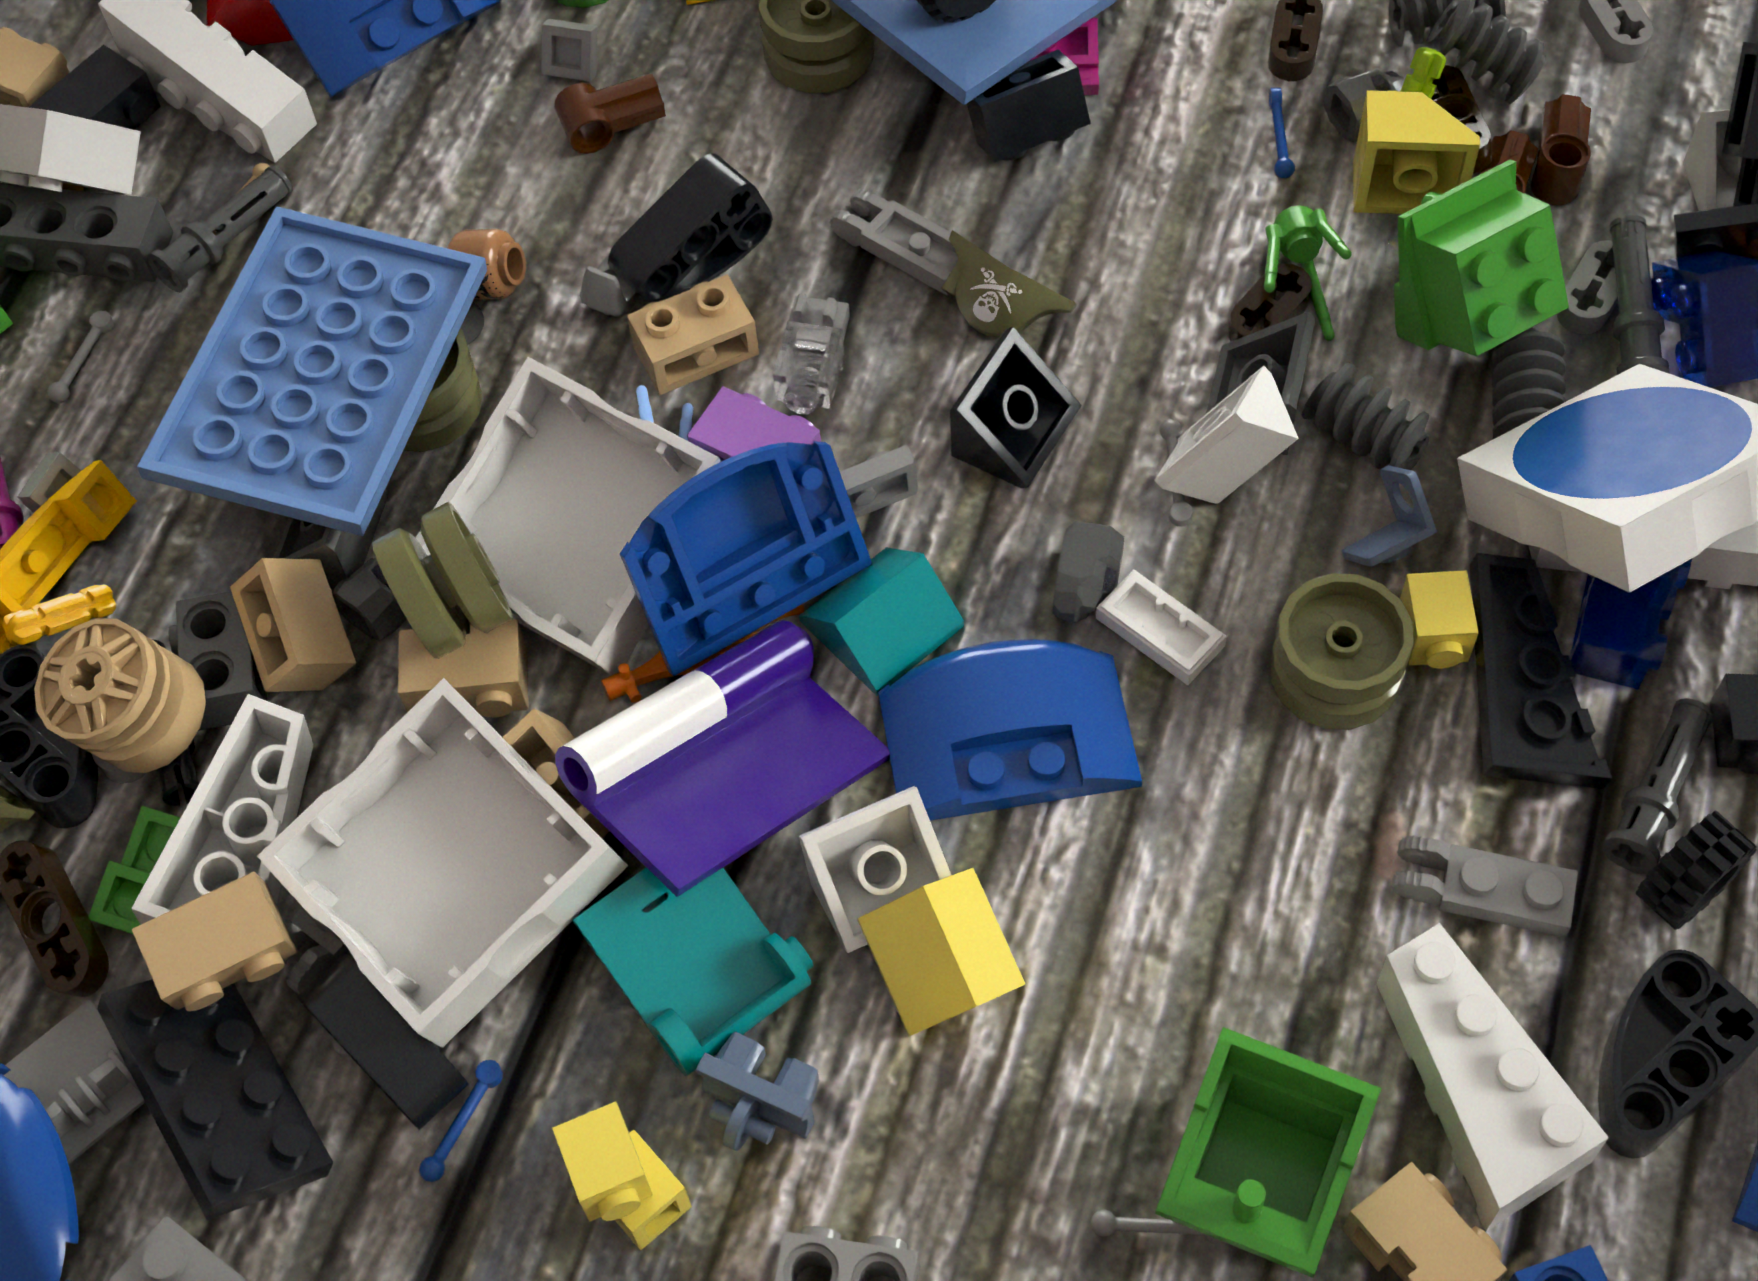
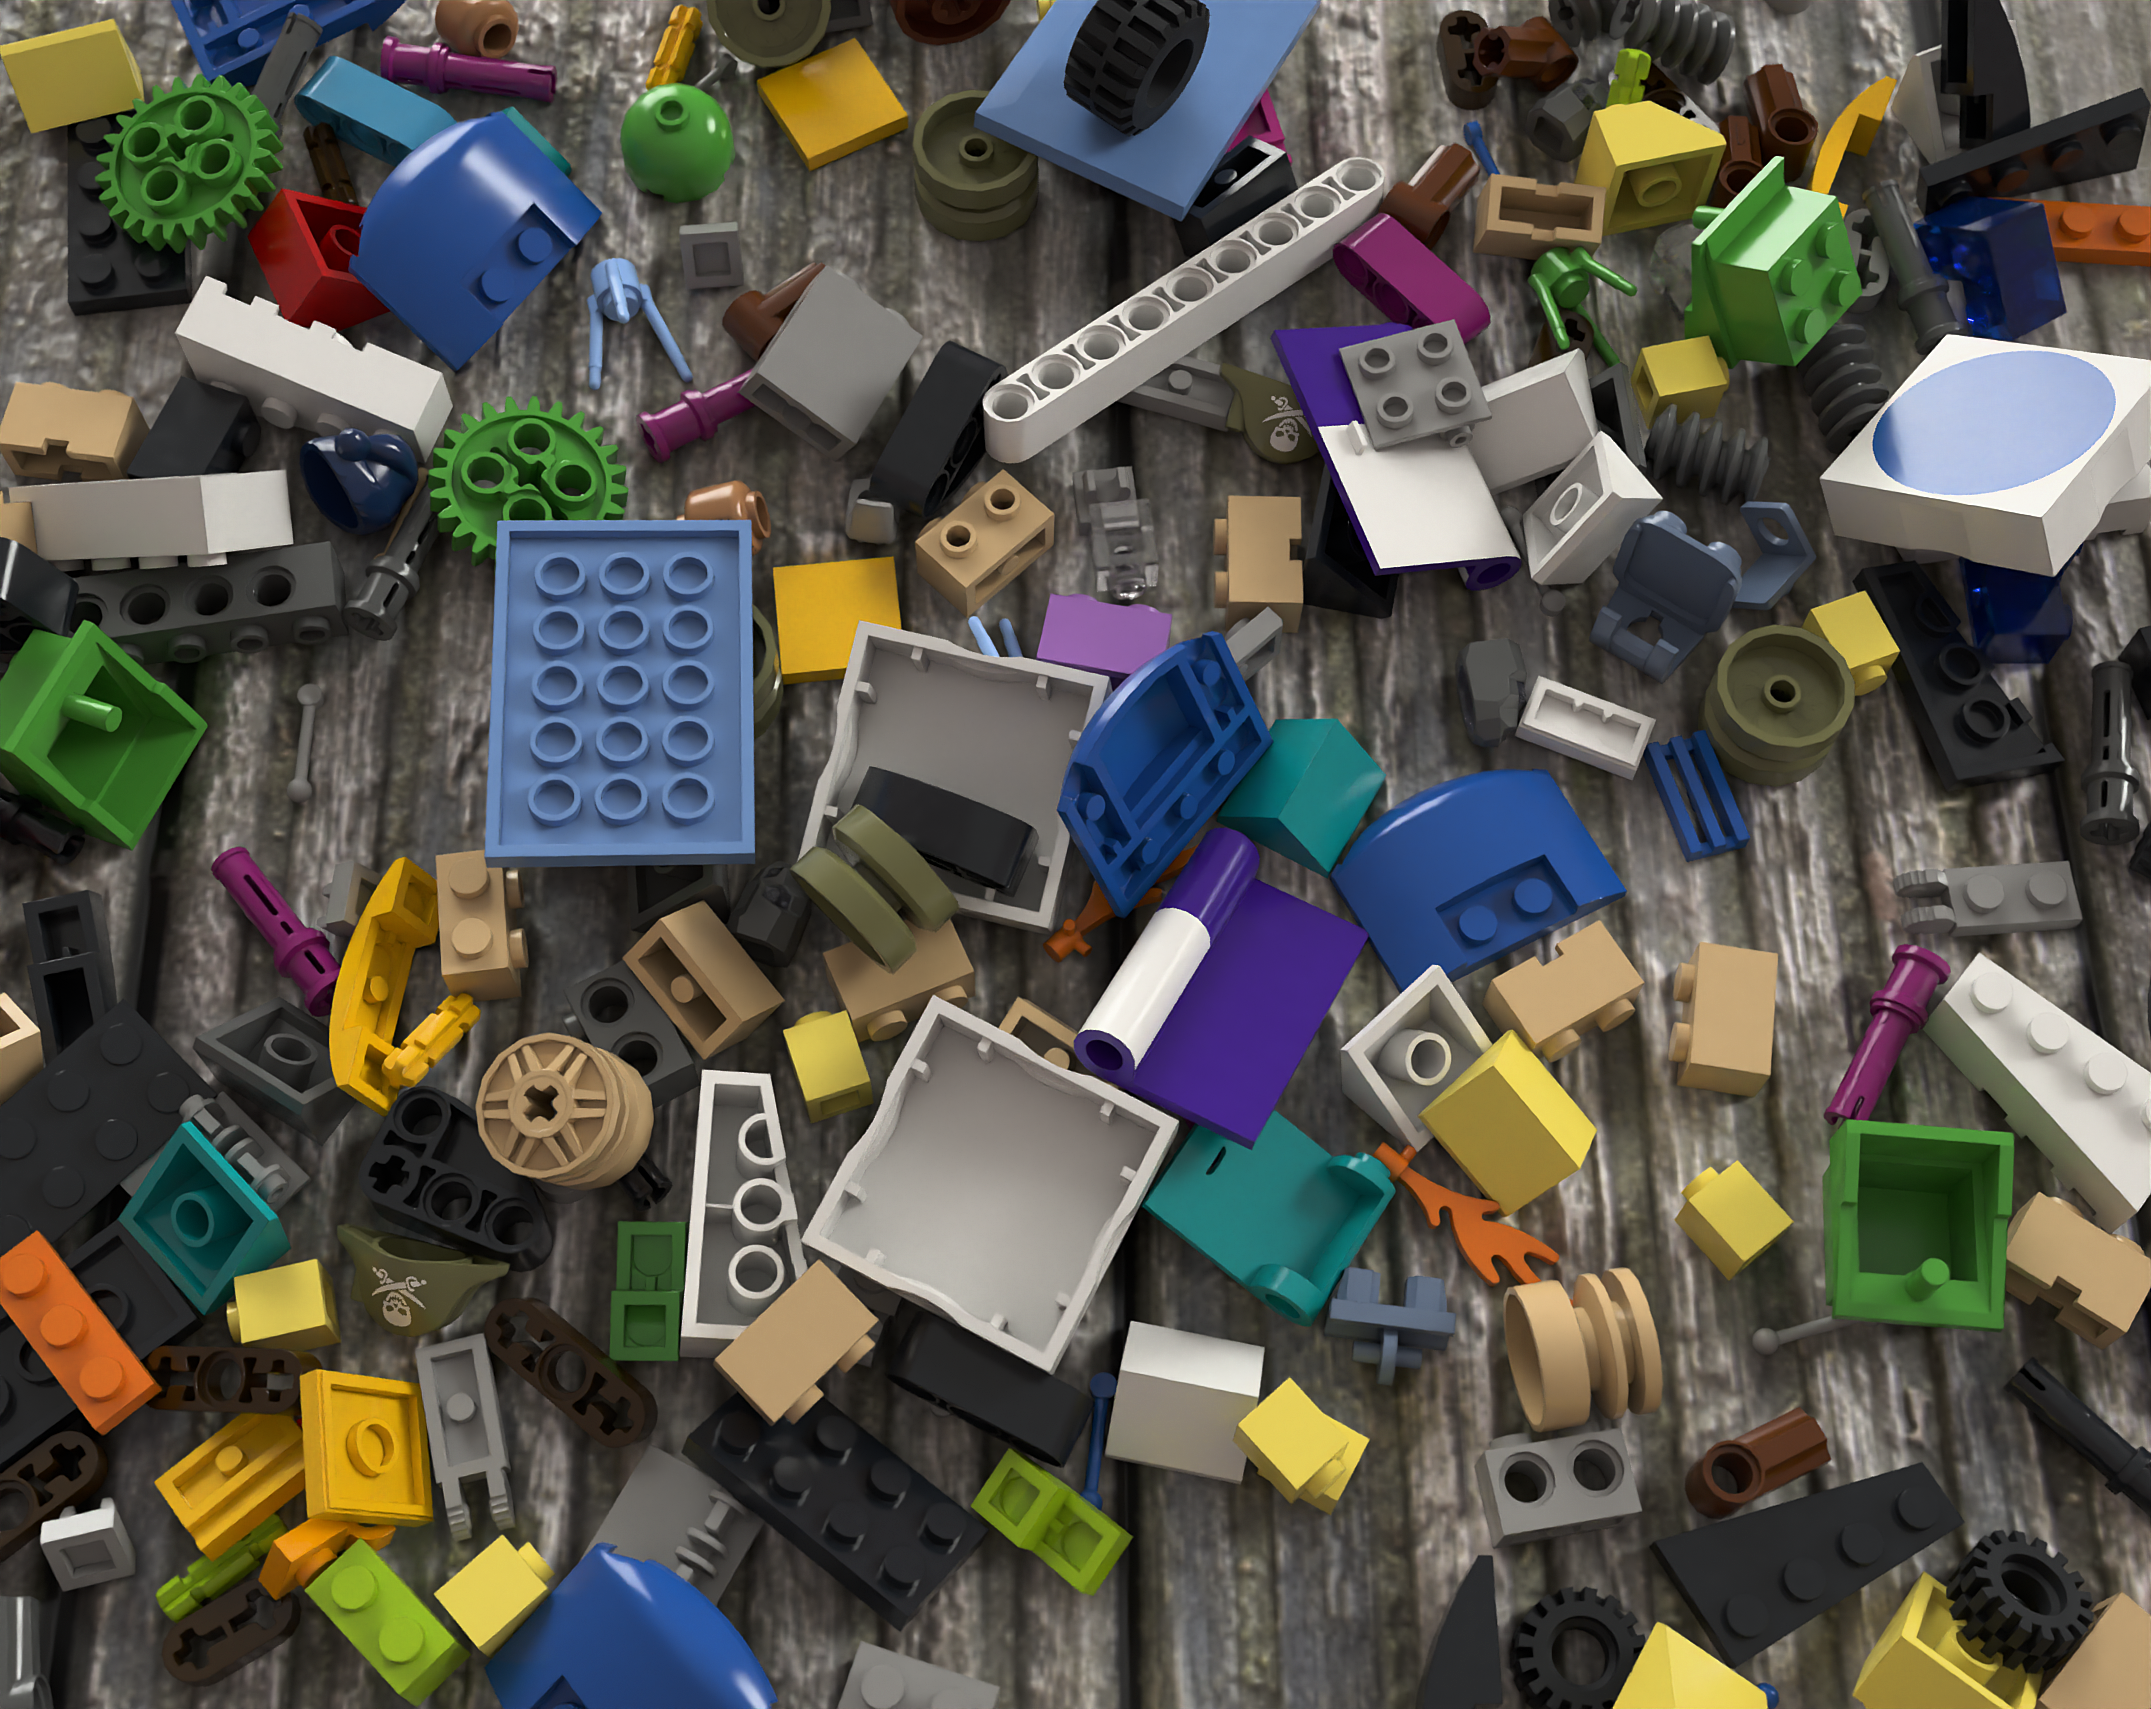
camera: 25 degrees left, 5 degrees up
none -> dark blue piece [299,428,418,535]
none -> bright green gear [428,396,629,575]
none -> tan brick [436,850,529,1002]
none -> light blue plant [587,258,693,390]
none -> magenta pin [636,368,756,464]
none -> light grey brick [738,265,923,462]
none -> yellow tile [773,556,902,685]
none -> light yellow brick [783,1010,874,1124]
none -> black beam [850,766,1039,897]
none -> lime slope [970,1447,1133,1596]
none -> white beam [983,157,1385,464]
none -> white slope [1105,1321,1265,1484]
none -> tan brick [1213,495,1303,633]
none -> white door [1270,322,1522,591]
none -> magenta beam [1332,213,1491,345]
none -> light grey hinge [1339,319,1492,449]
none -> orange piece [1372,1142,1573,1304]
none -> reddish brown piece [1377,142,1481,251]
none -> white slope [1467,348,1599,495]
none -> reddish brown piece [1472,16,1579,93]
none -> tan brick [1473,174,1606,260]
none -> tan brick [1482,920,1645,1062]
none -> tan wheel [1503,1267,1663,1433]
none -> sand blue piece [1589,511,1742,684]
none -> light yellow brick [1630,335,1730,429]
none -> blue tile [1643,729,1750,862]
none -> tan brick [1669,942,1778,1098]
none -> light yellow brick [1674,1160,1794,1281]
none -> yellow slope [1805,76,1897,219]
none -> magenta pin [1823,944,1951,1129]

